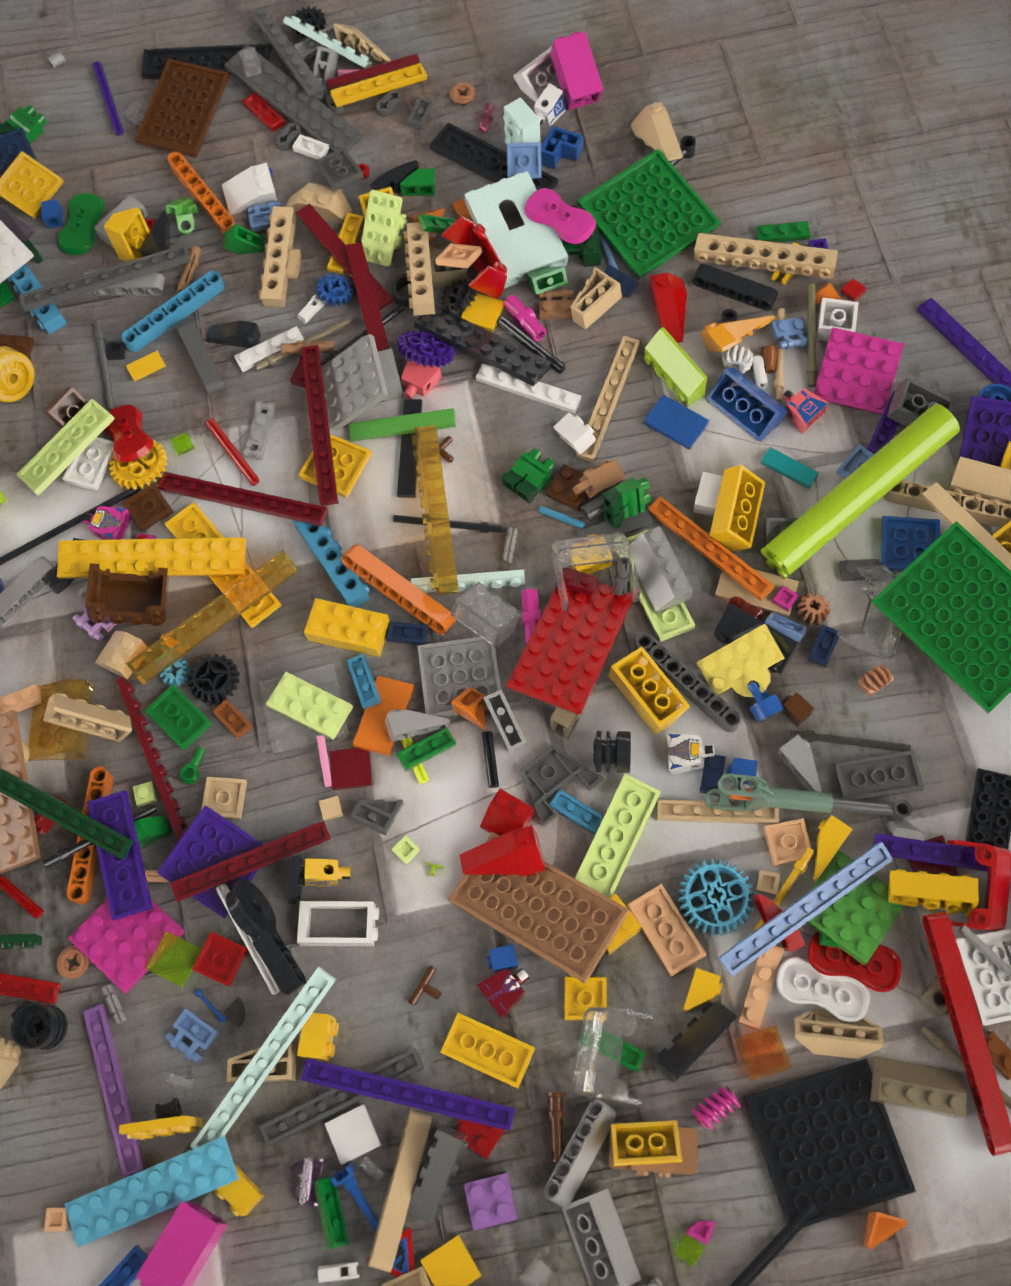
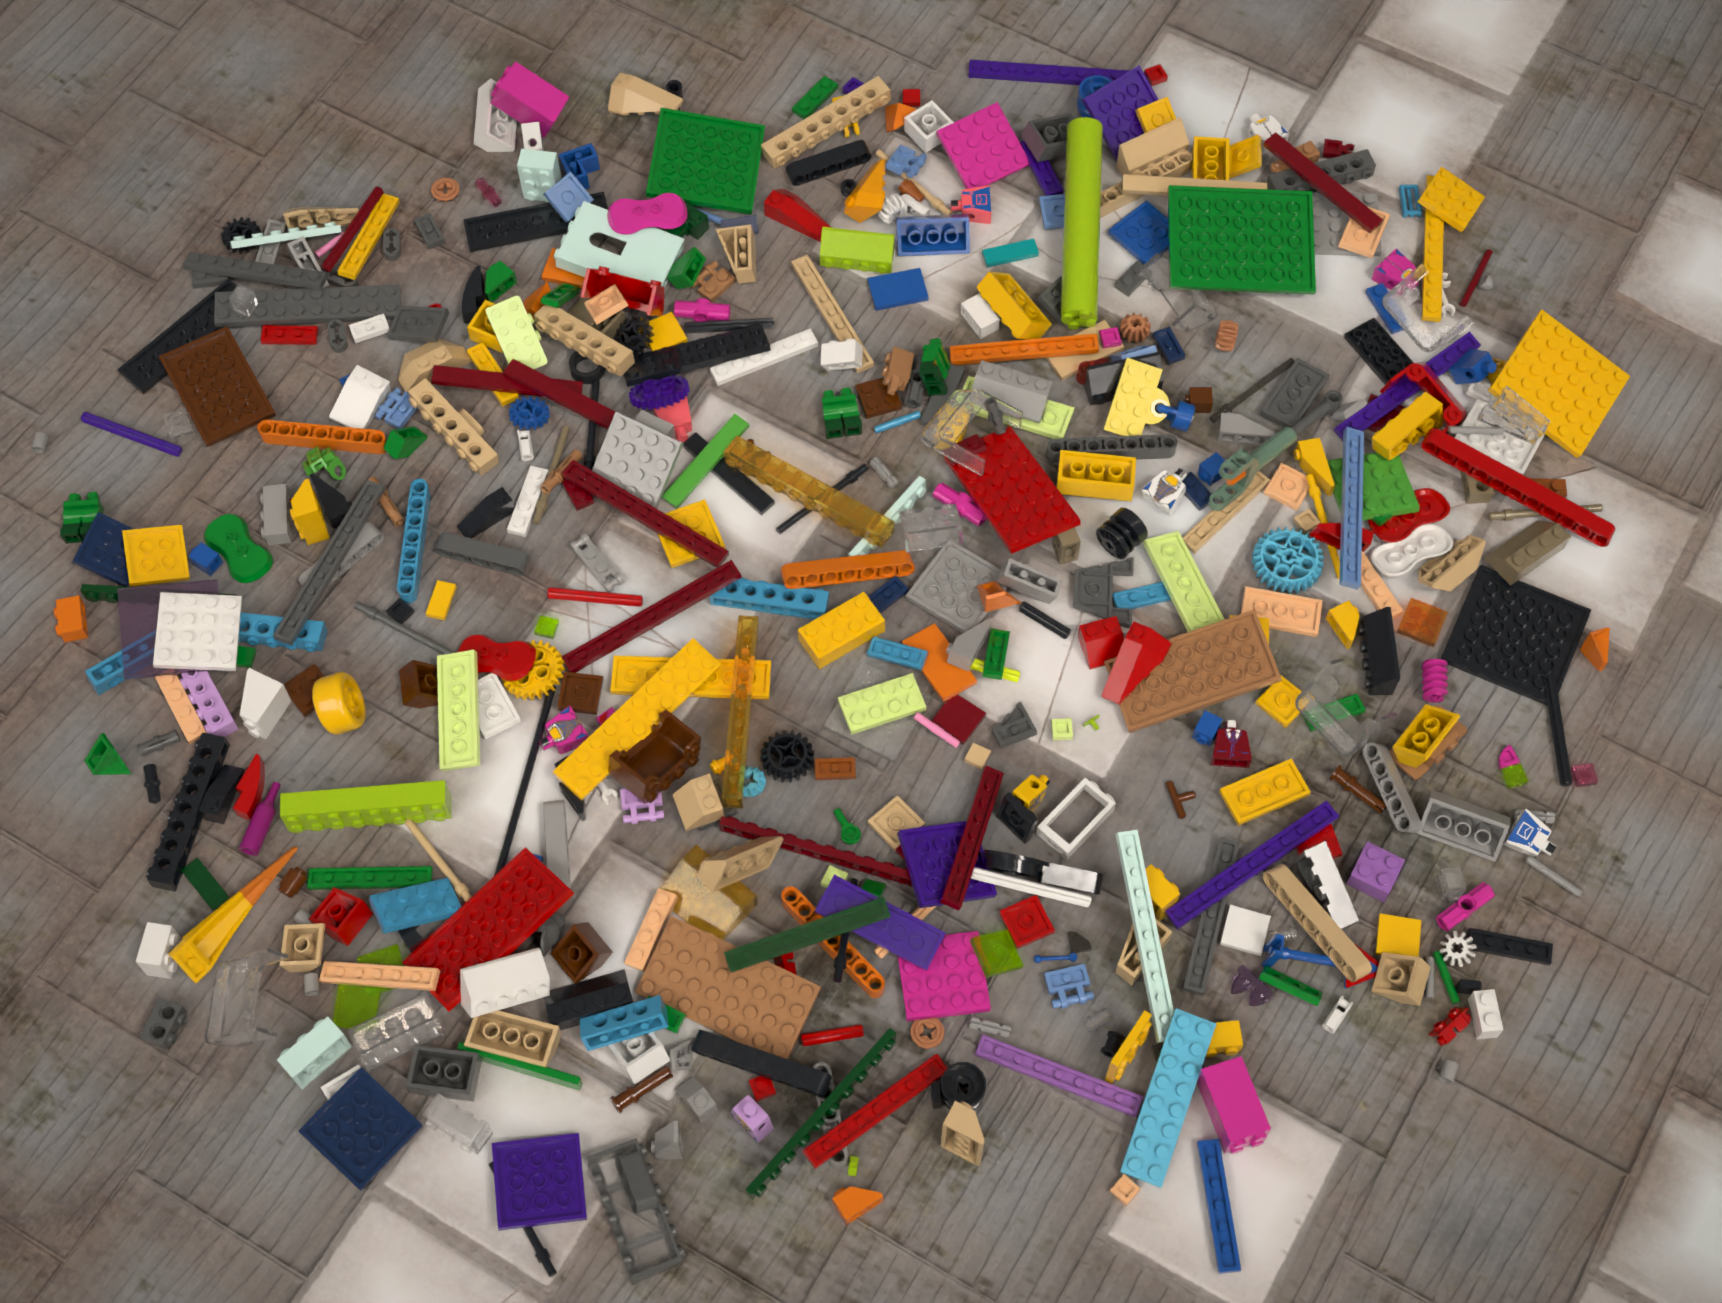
camera: 55 degrees left, 5 degrees down
green plate [144,684,212,751] -> none
olive bar [807,284,818,387] -> none

